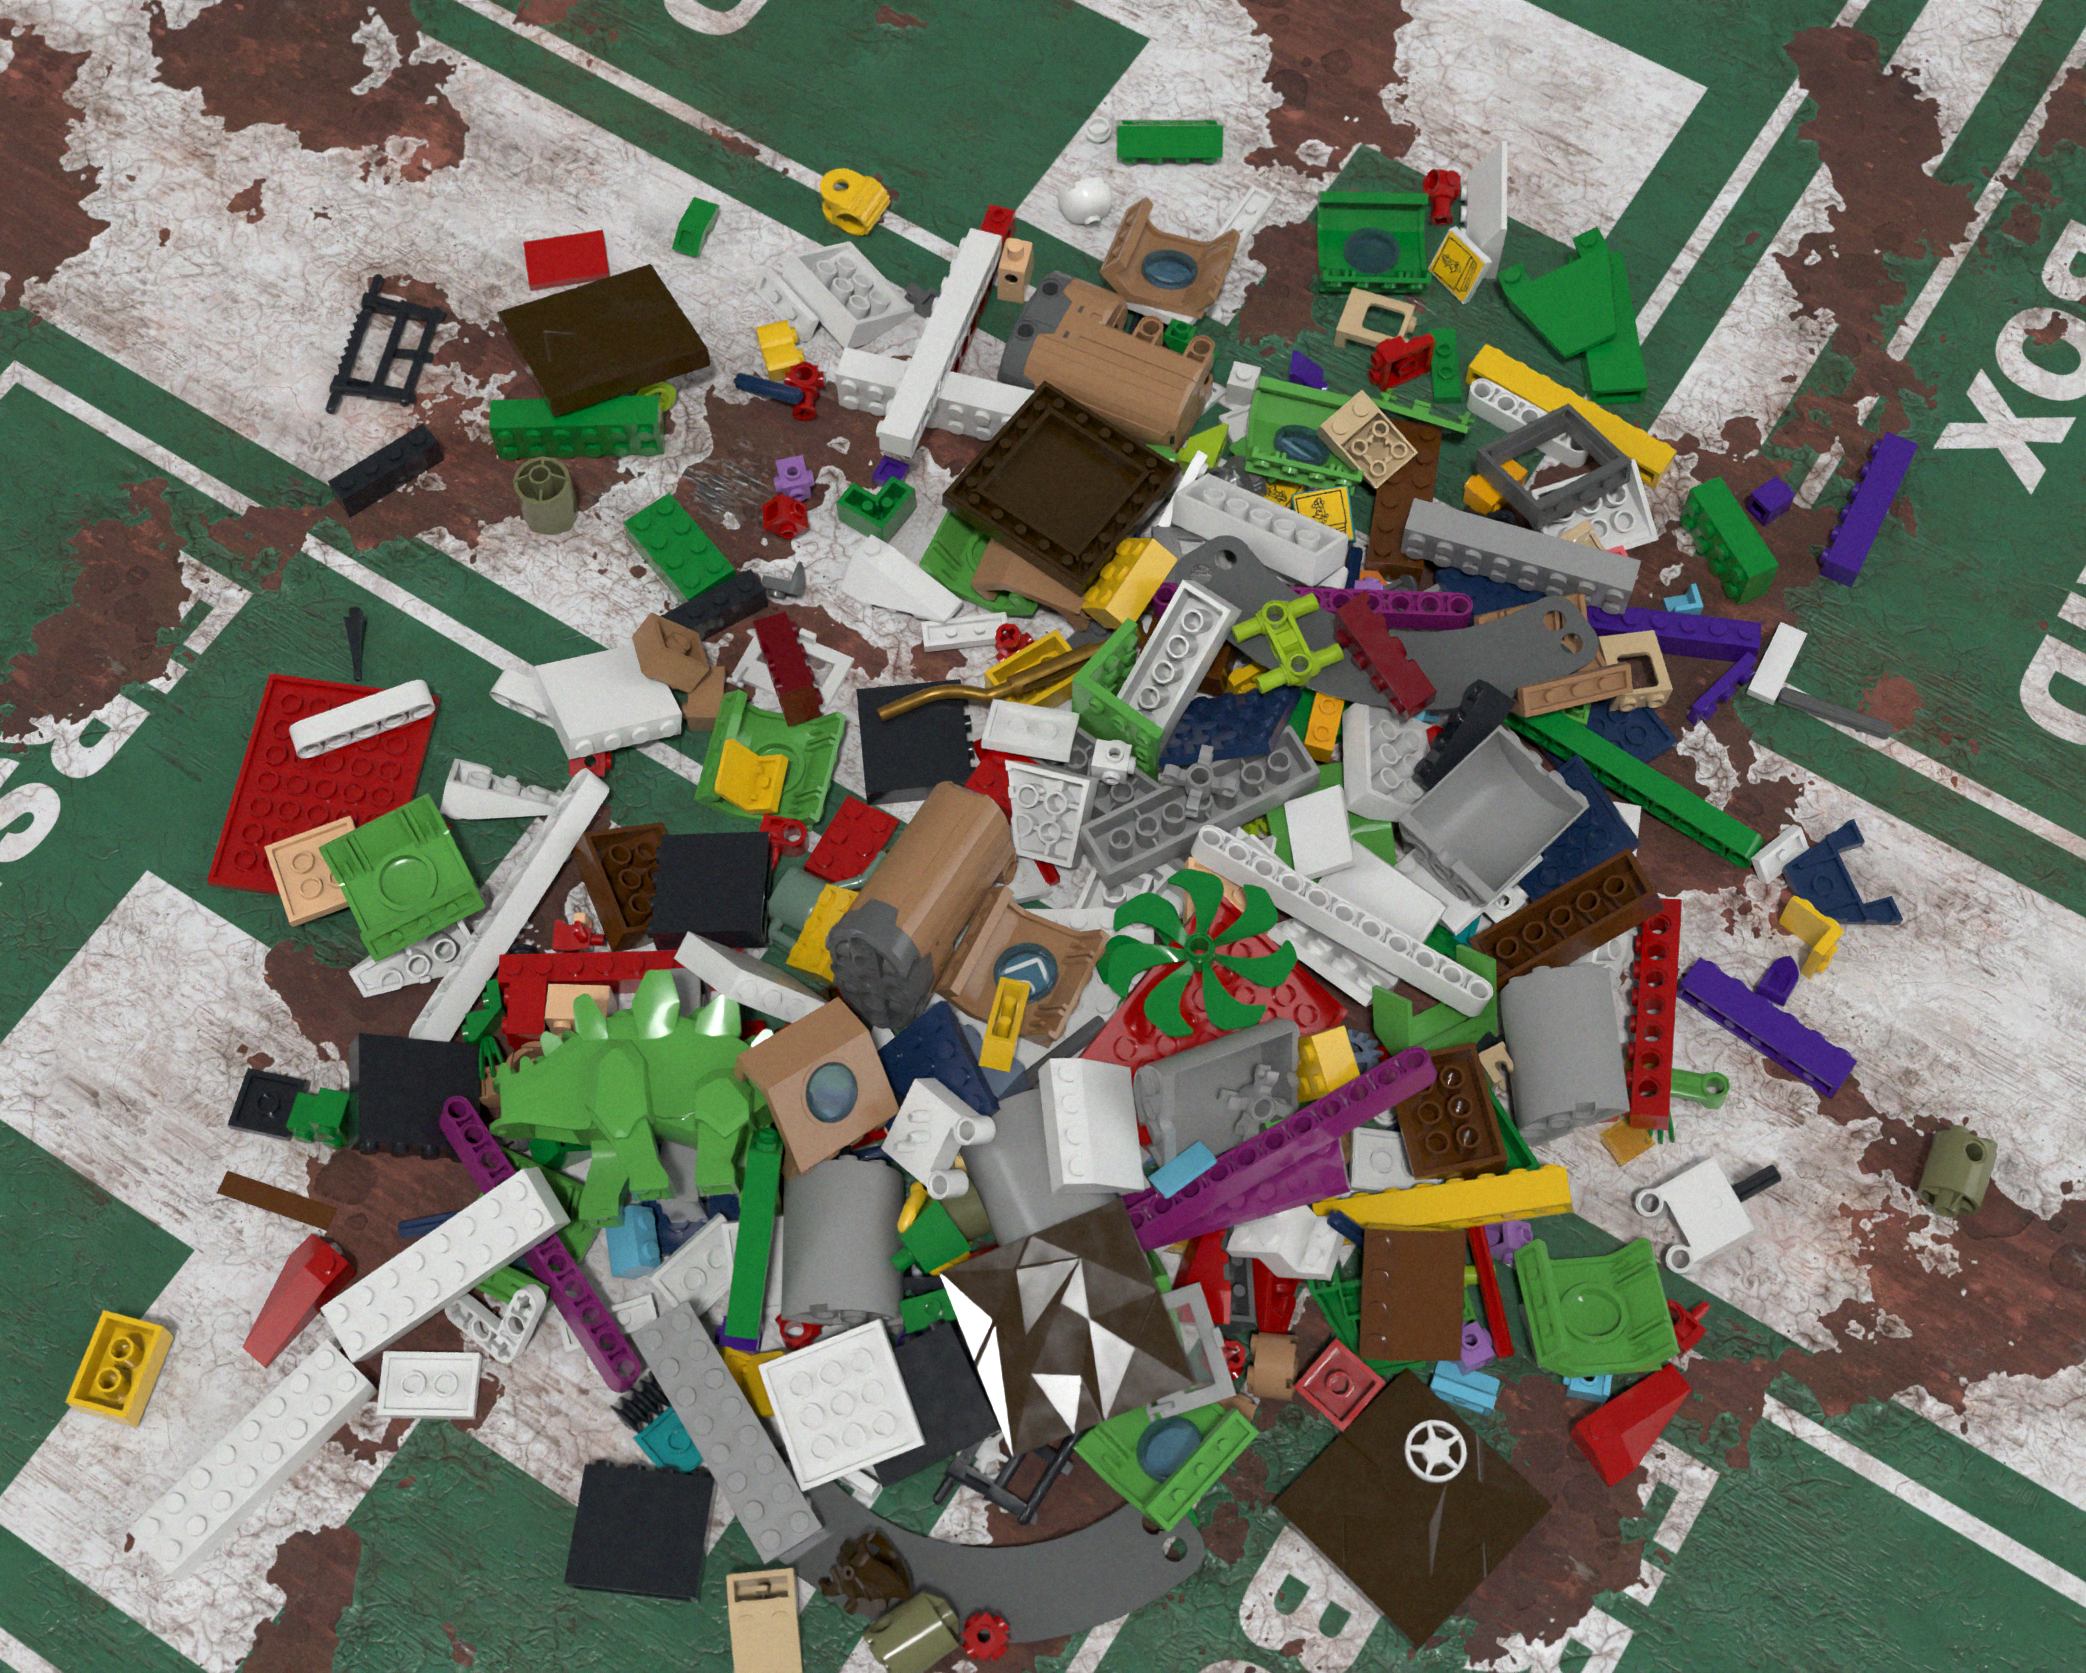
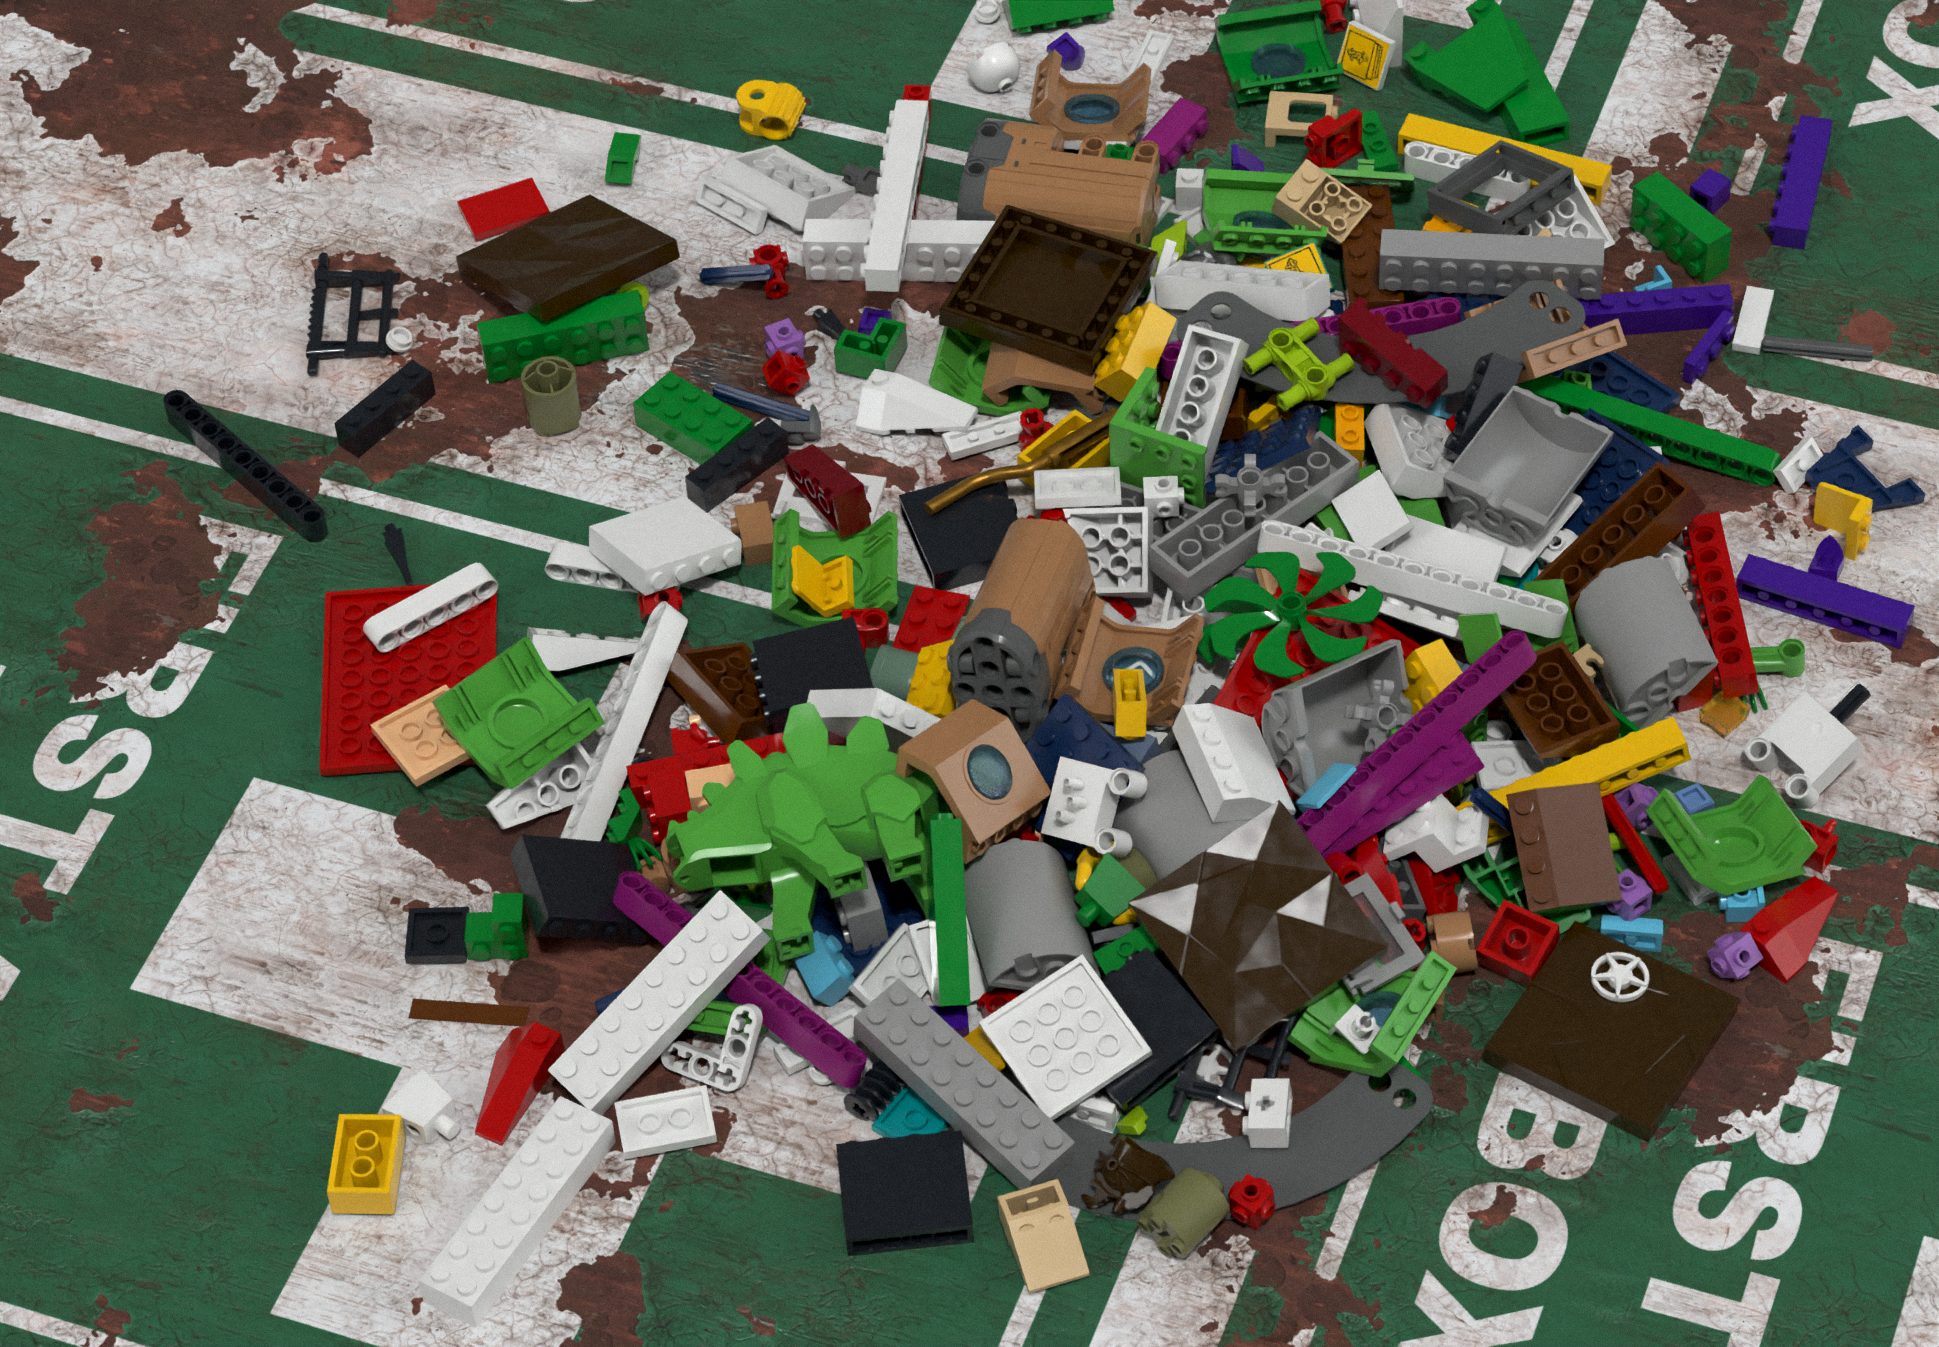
camera: 10 degrees left, 15 degrees down
medium nougat brick [632,612,709,693] -> none
yellow brick [755,319,805,381] -> none
light nougat torso [997,238,1035,304] -> none
tan window [1598,630,1673,712] -> none
none -> black beam [163,390,328,543]
none -> white torso [382,1069,460,1144]
none -> white plate [386,327,413,353]
none -> dark blue axle [712,383,810,421]
none -> black piece [812,308,846,341]
none -> dark purple plate [1046,32,1085,71]
none -> lime tile [1116,1106,1148,1135]
none -> magenta brick [1140,98,1209,175]
none -> white brick [1242,1078,1293,1148]
none -> red brick [1325,852,1363,885]
none -> white bracket [1328,1004,1380,1054]
none -> medium blue tile [1673,782,1715,815]
none -> medium lavender brick [1706,932,1763,980]

